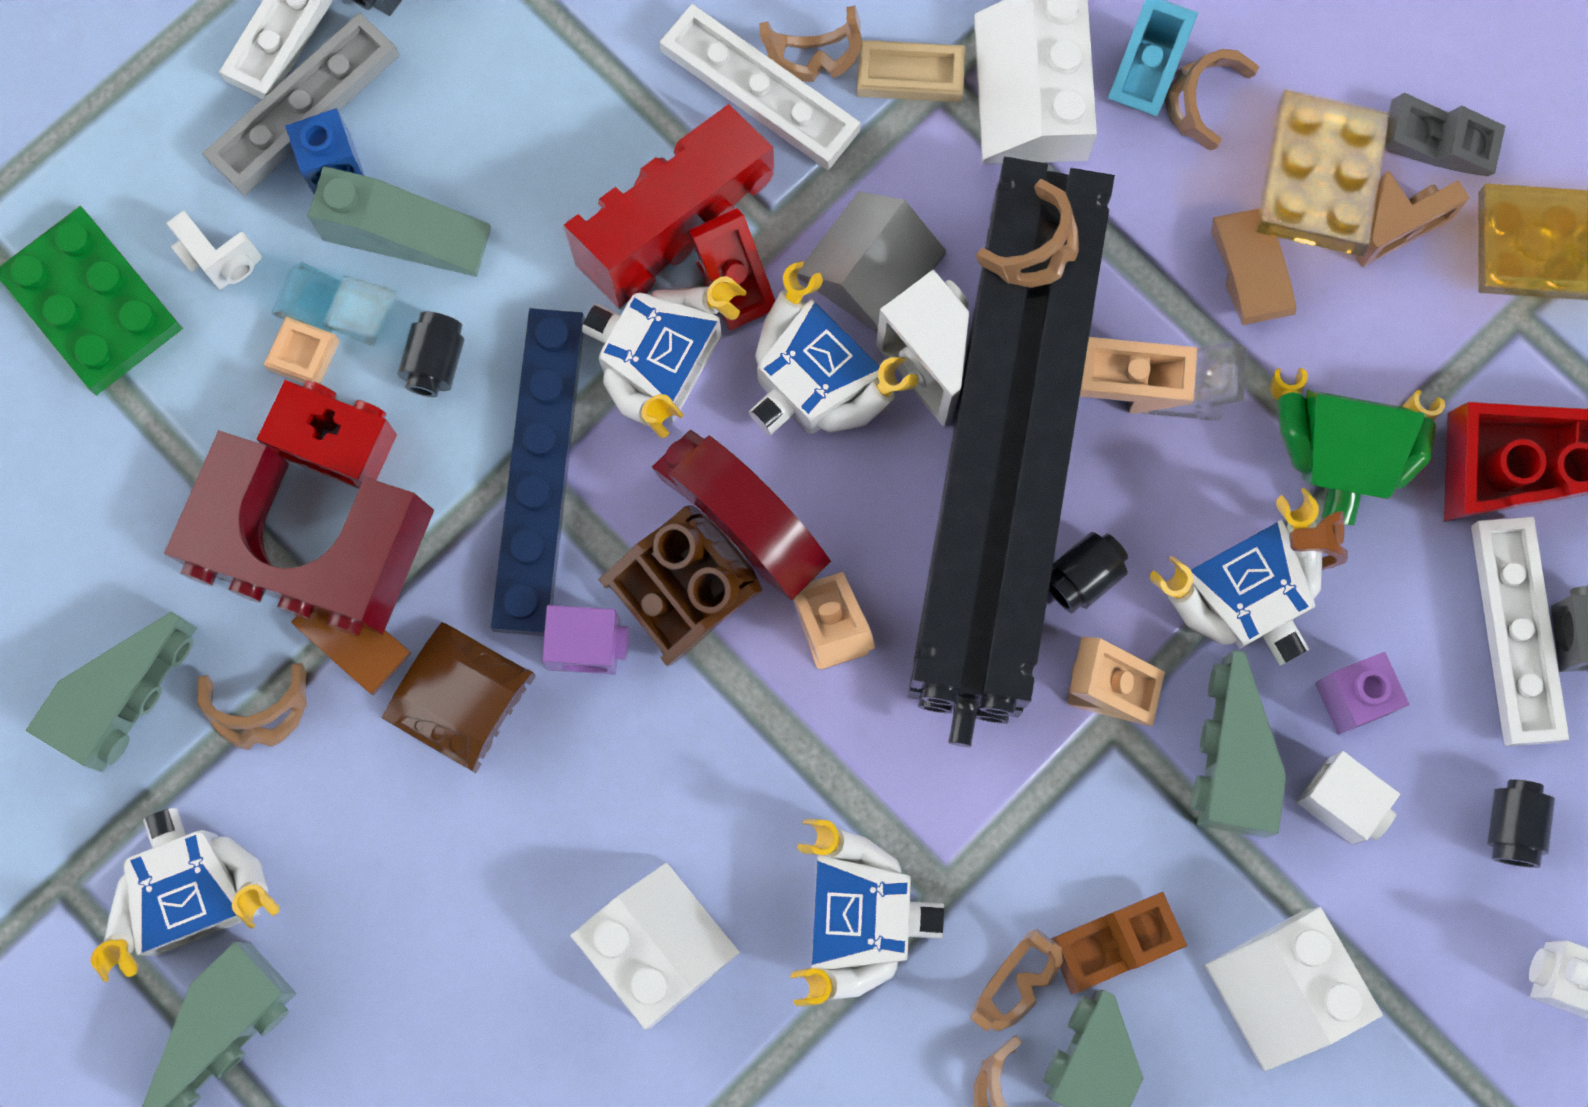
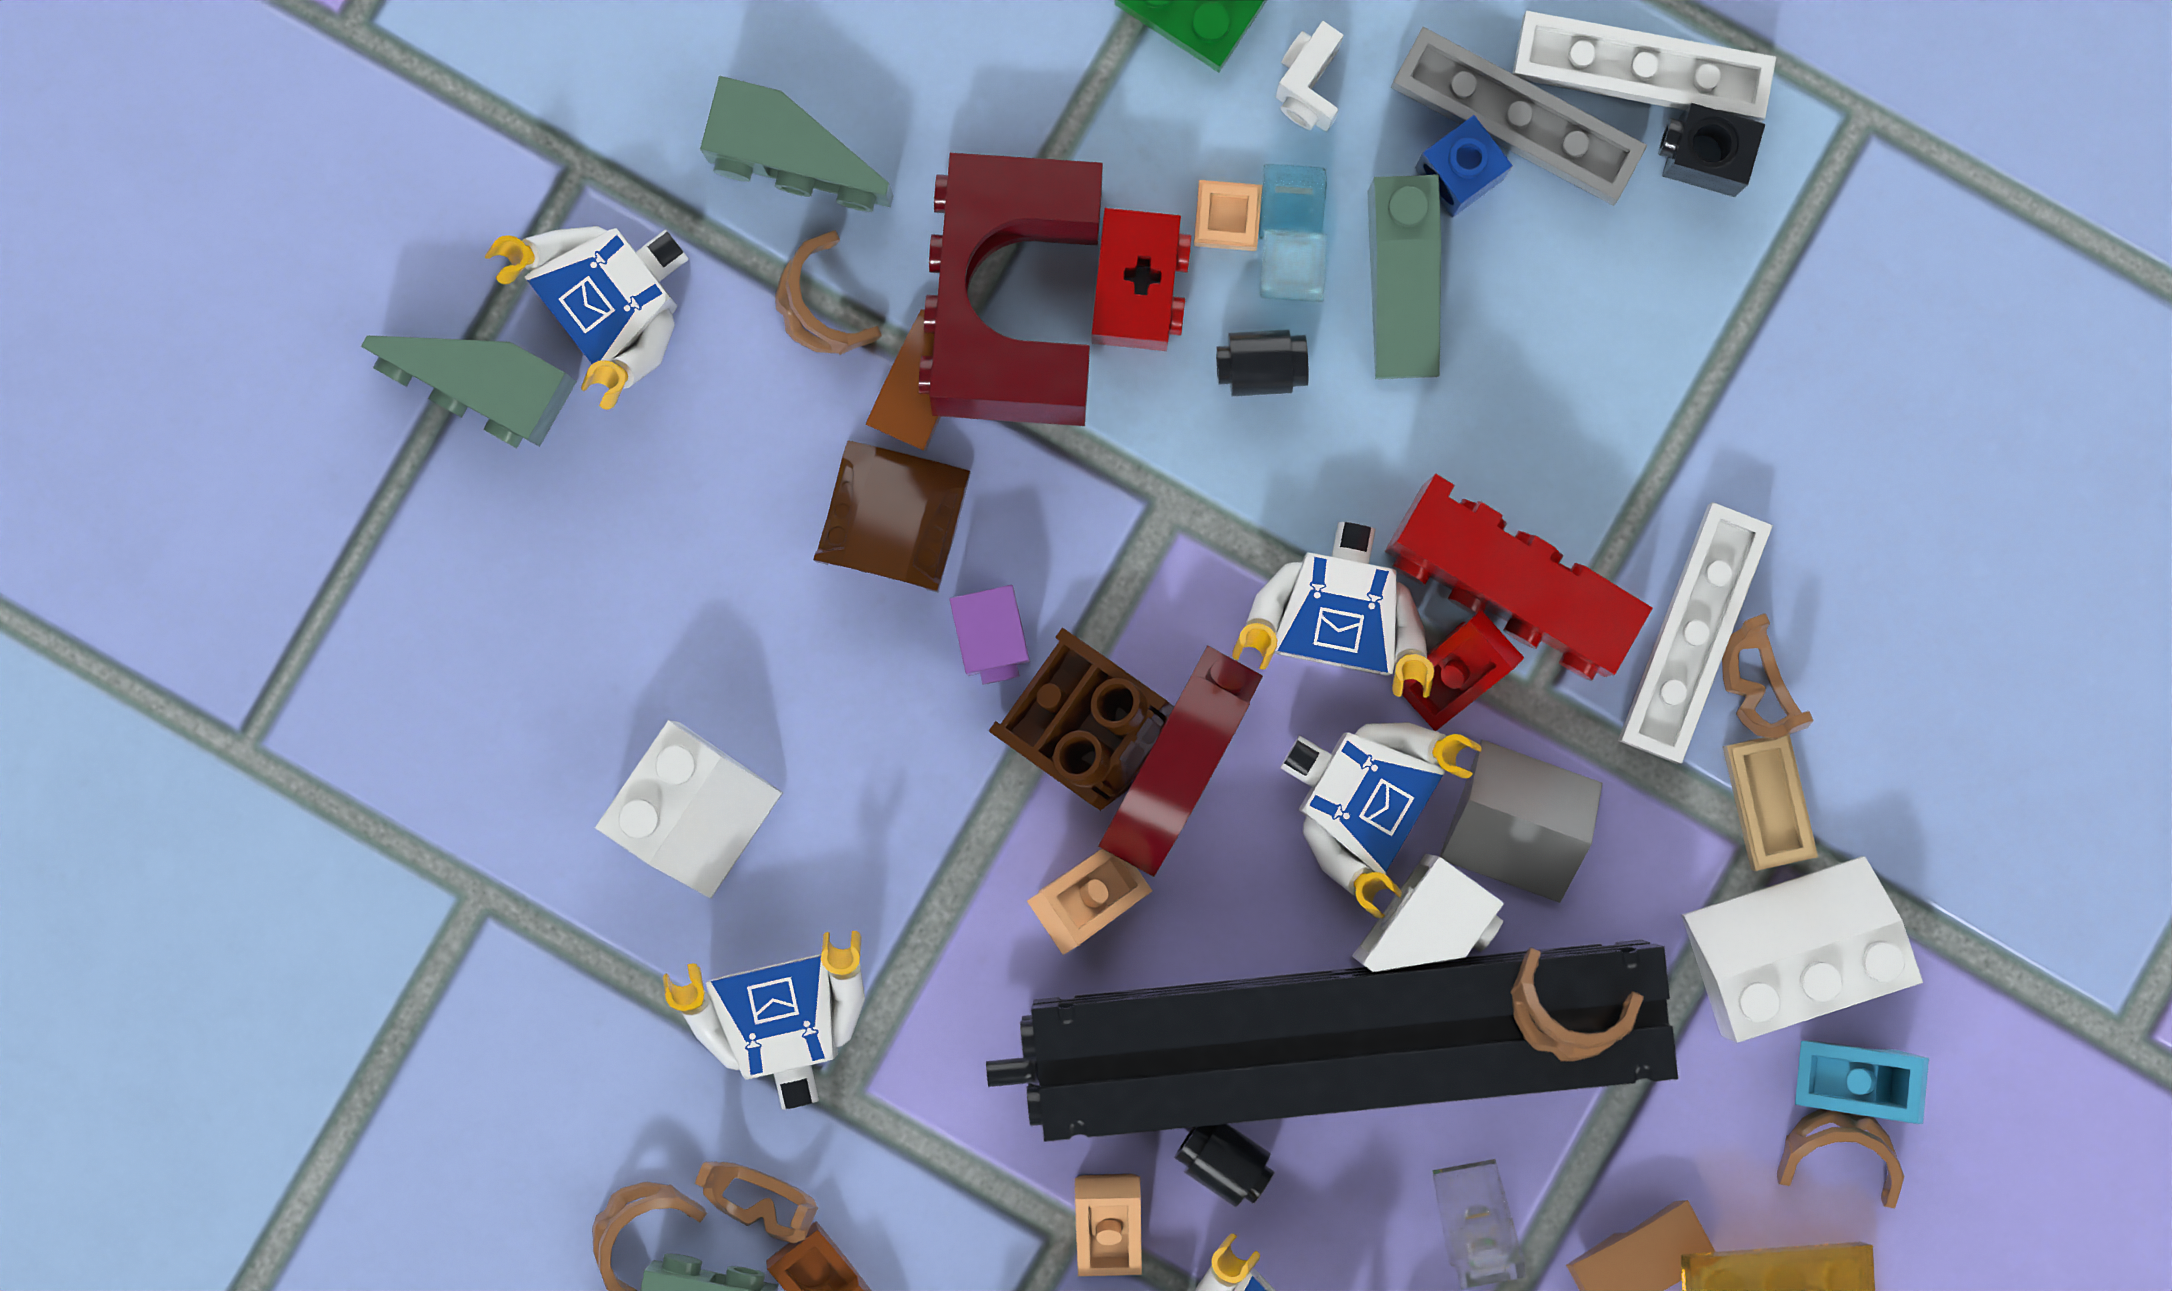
camera: 80 degrees right, 10 degrees up
dark blue plate [490,308,585,636] -> none
light nougat slope [1080,337,1197,414] -> none

